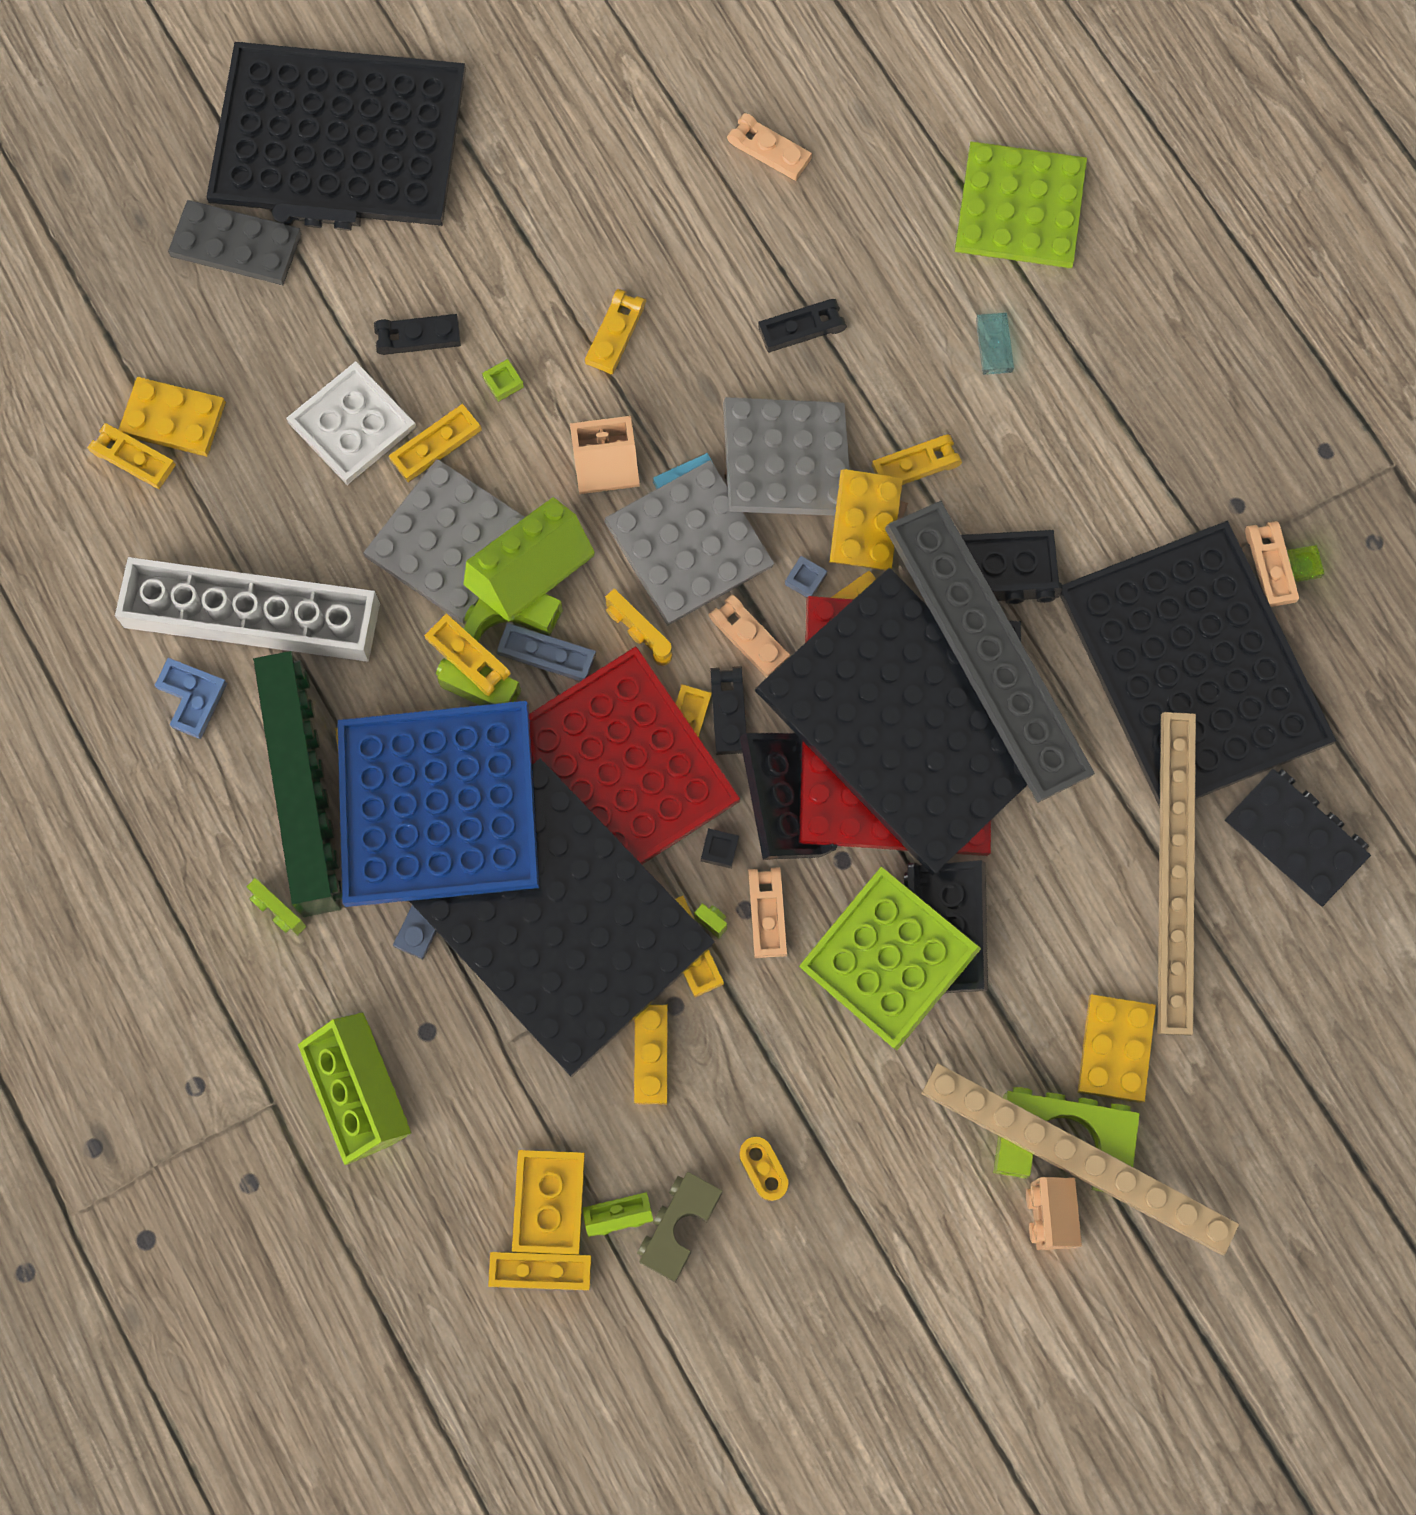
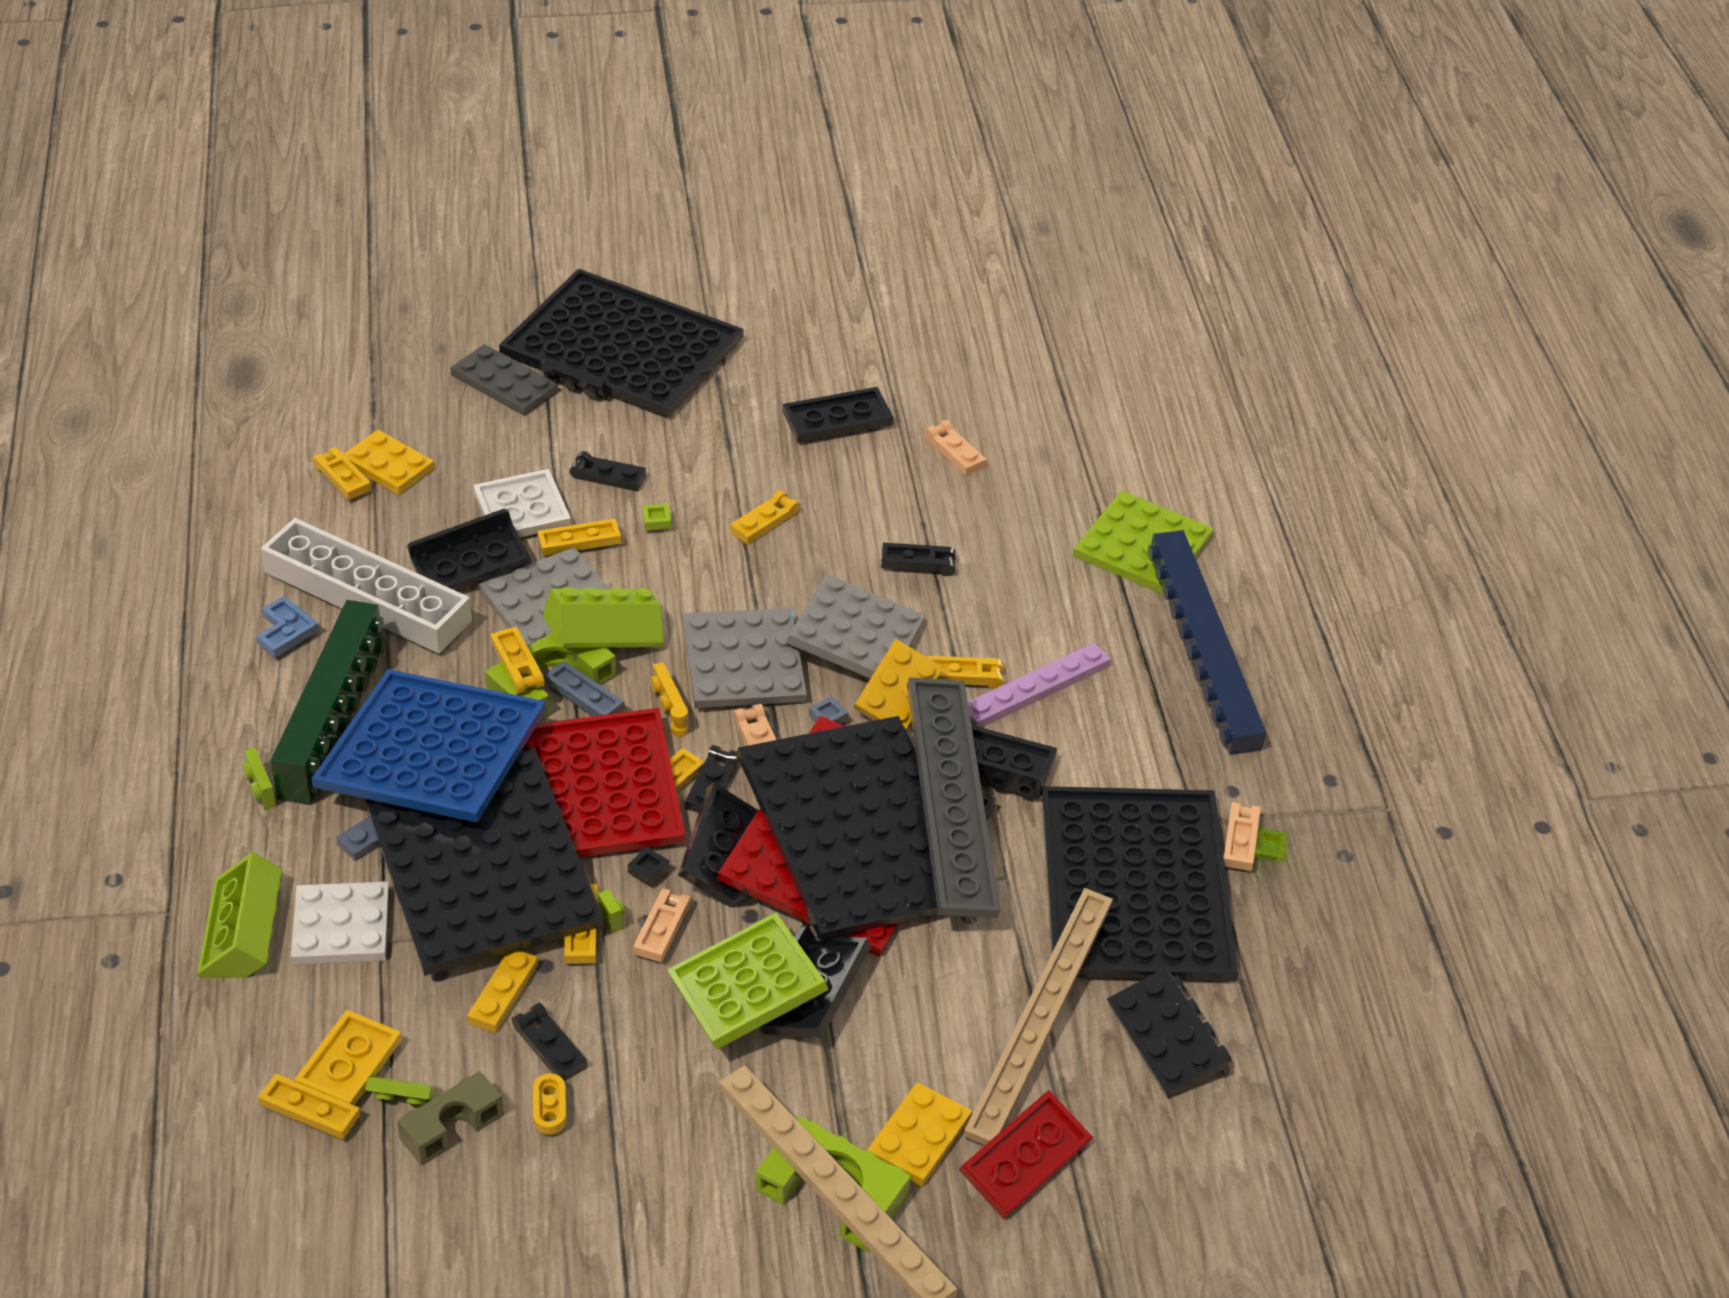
camera: 20 degrees right, 30 degrees down
light nougat slope [570,416,640,494] -> none
clear light blue plate [976,313,1014,375] -> none
light nougat slope [1026,1177,1082,1250] -> none
none -> white plate [291,882,390,965]
none -> black bracket [407,508,532,591]
none -> black plate [511,1002,588,1081]
none -> black plate [782,387,894,443]
none -> red tile [959,1090,1094,1219]
none -> lavender plate [968,643,1111,727]
none -> dark blue brick [1148,530,1266,755]

